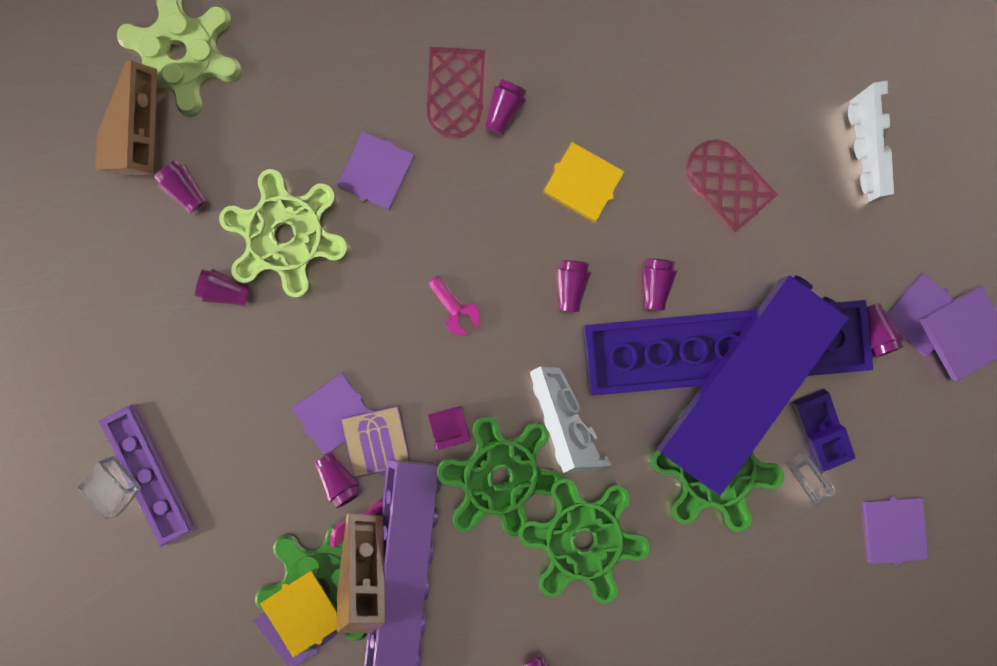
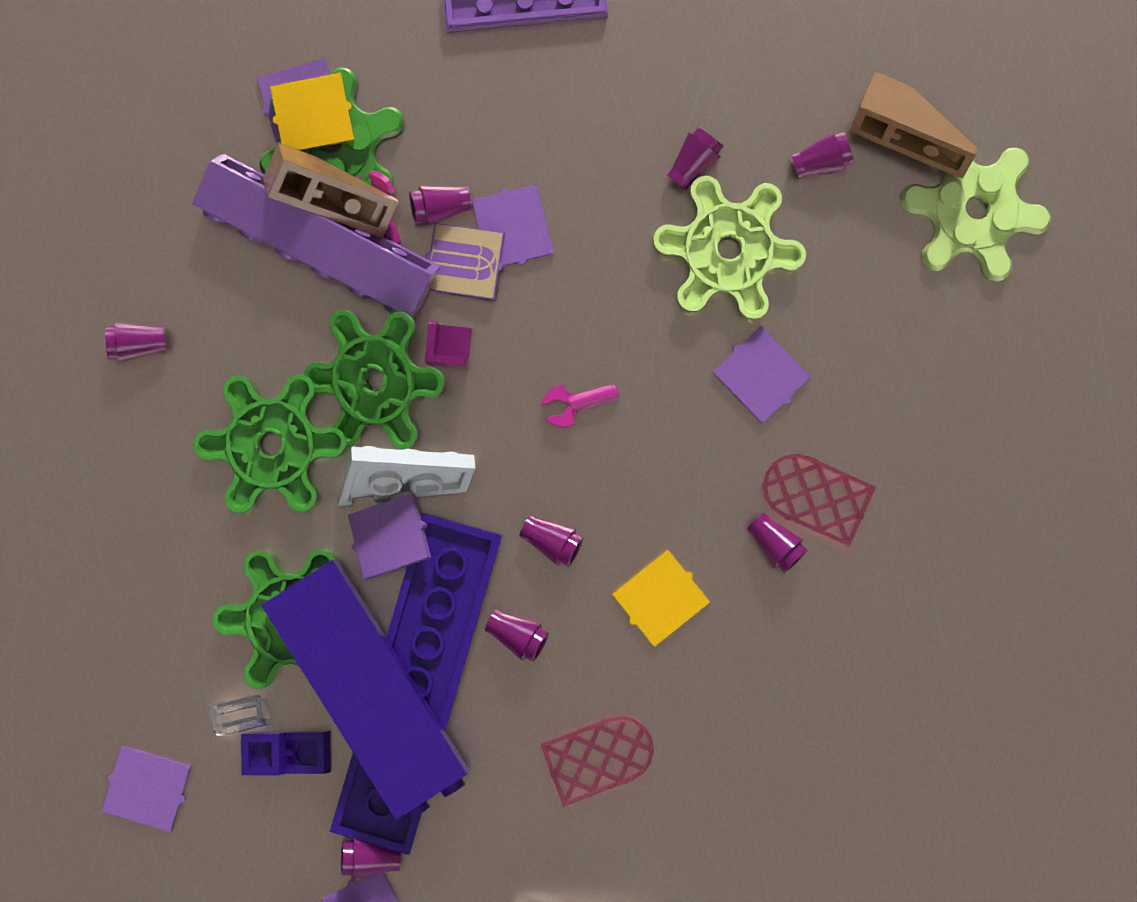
camera: 115 degrees right, 0 degrees up
none -> medium lavender piece [348,493,431,580]

